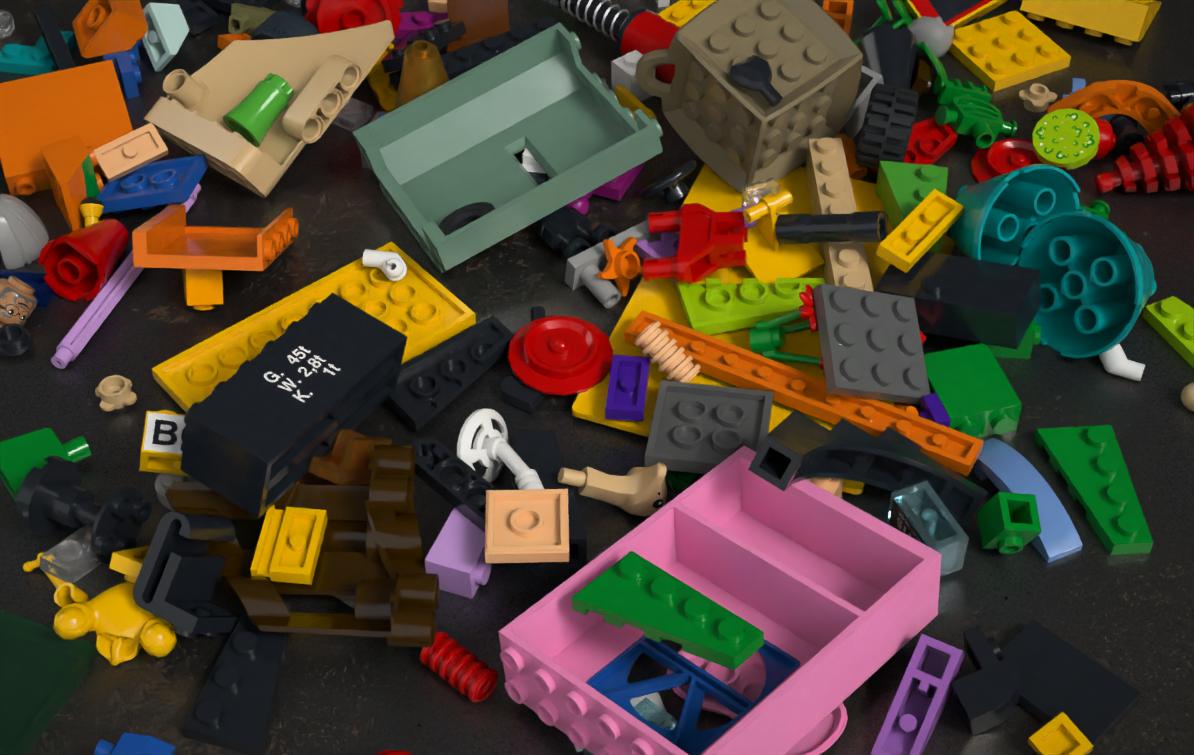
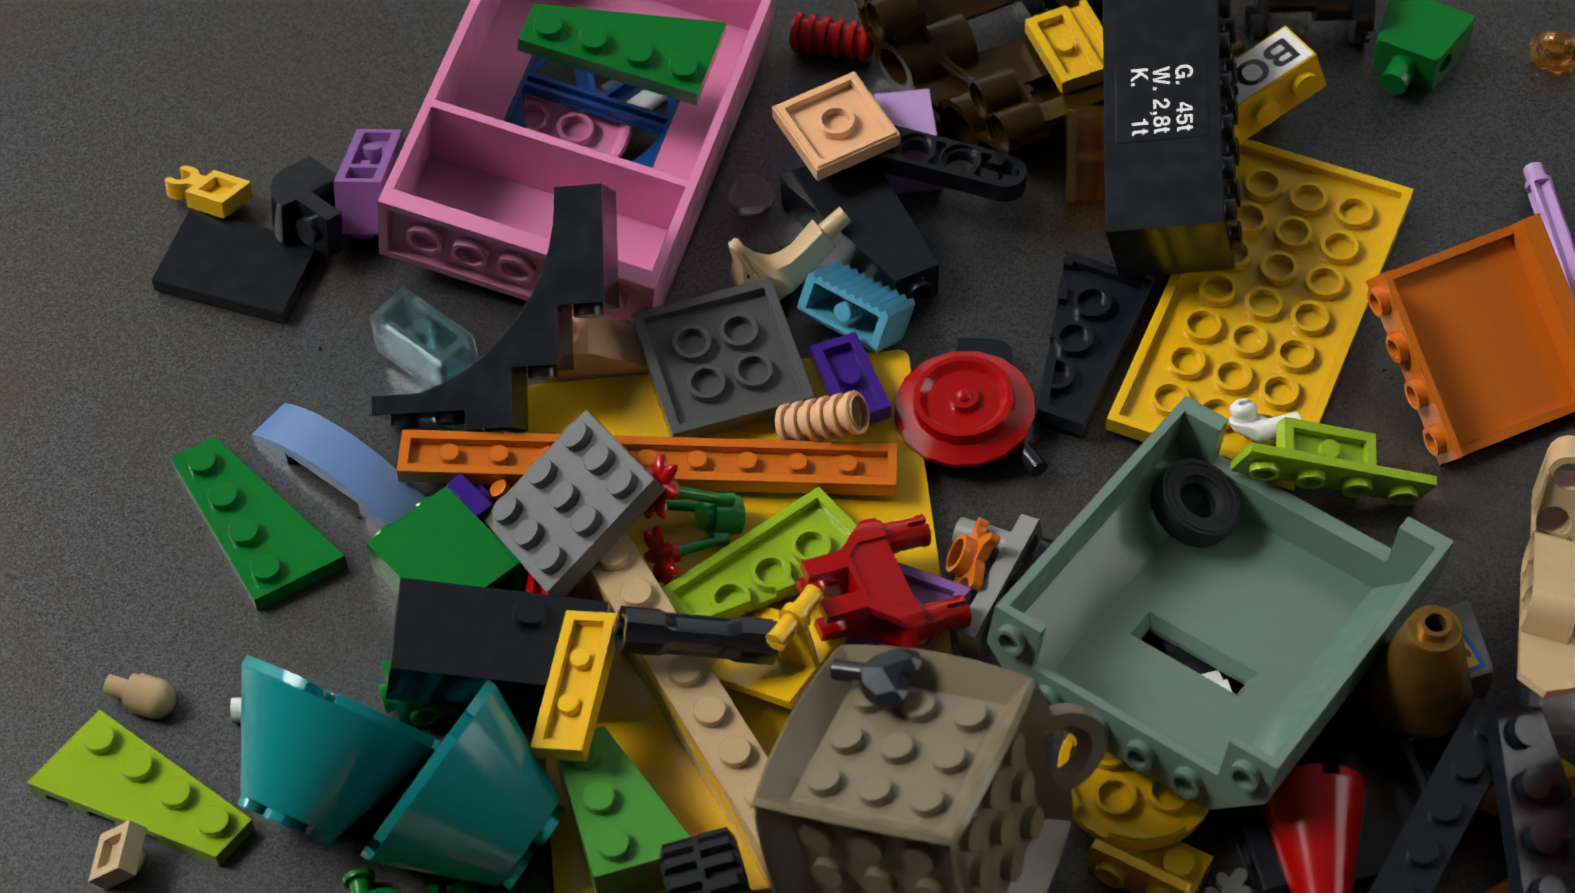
camera: 155 degrees right, 10 degrees up
tan plate [95,375,137,412] -> none
white dish [457,408,544,490] -> none
green brick [976,492,1042,554] -> none
none -> medium azure brick [797,260,915,354]
none -> lime bracket [1230,417,1437,506]

